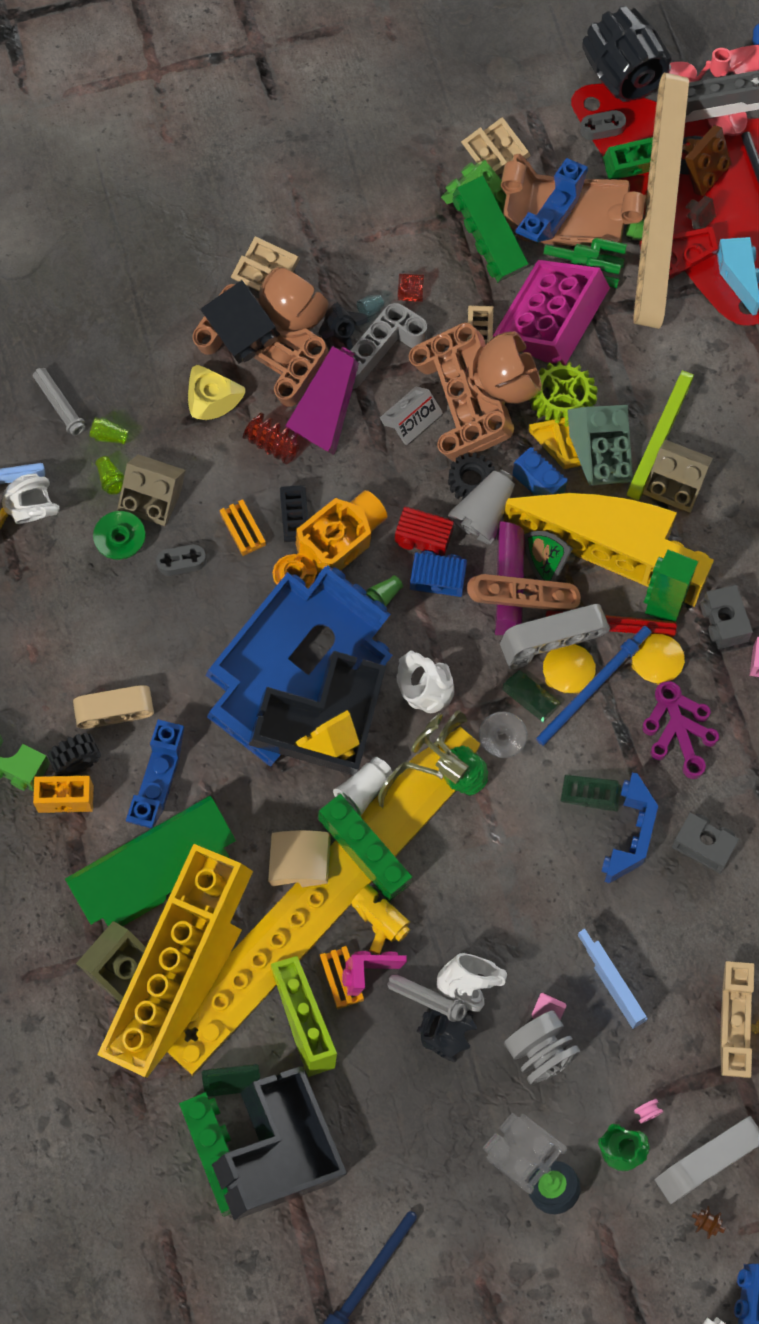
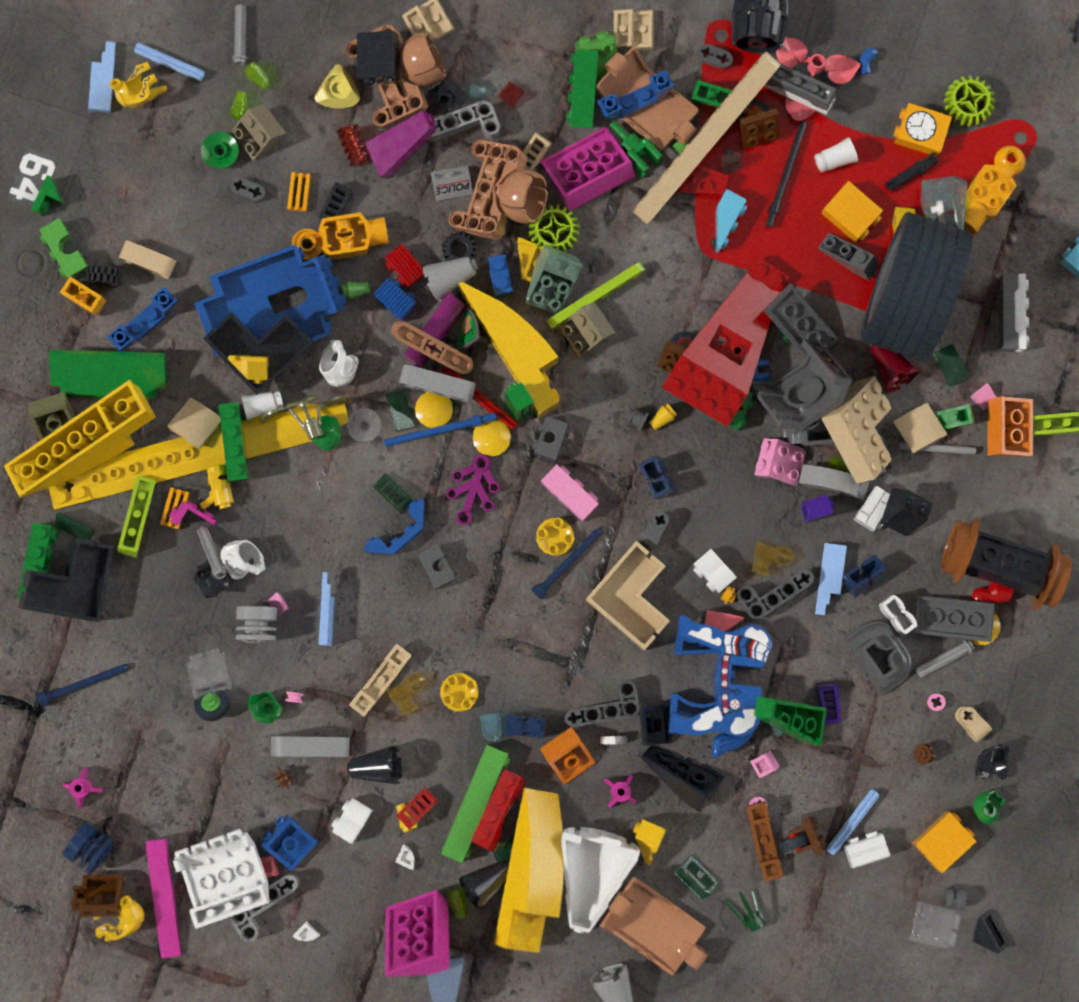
camera: 30 degrees right, 15 degrees up
white helmet [2,474,60,524] -> none

